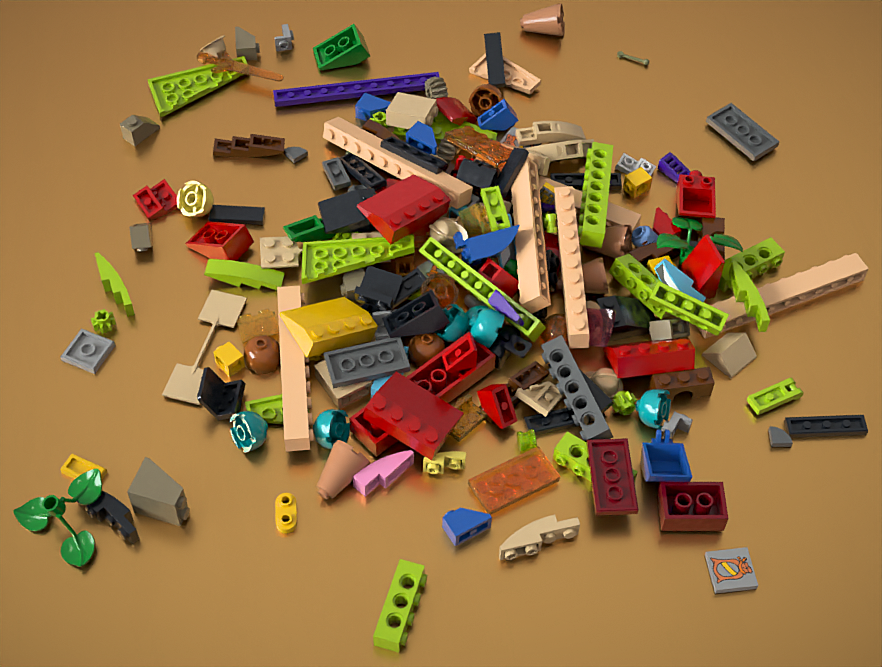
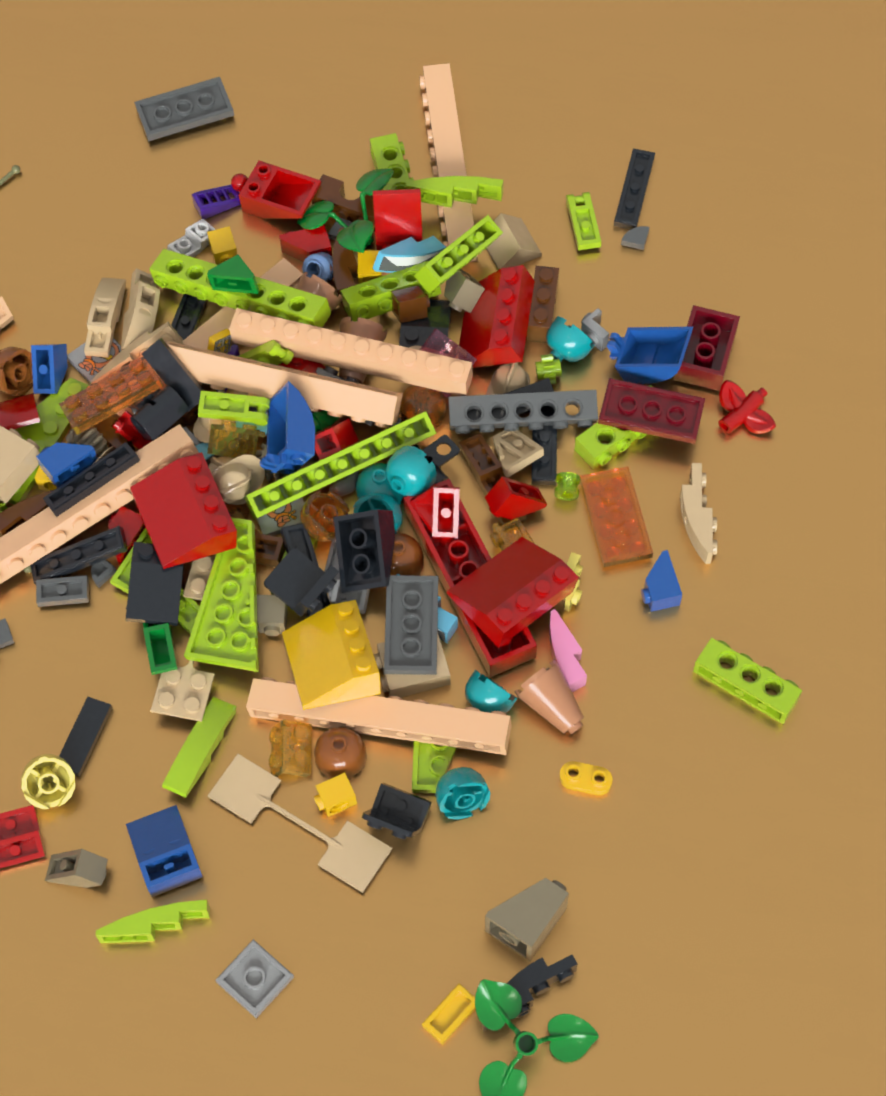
camera: 70 degrees left, 10 degrees up
lime gear [91,309,116,334] -> none
red slope [185,222,254,261] -> none
slope [488,290,525,327] -> none
light grey tile [705,547,758,594] -> none
none -> blue slope [126,805,203,897]
none -> green slope [207,254,259,294]
none -> reddish brown brick [391,286,430,323]
none -> red plant [718,380,776,434]

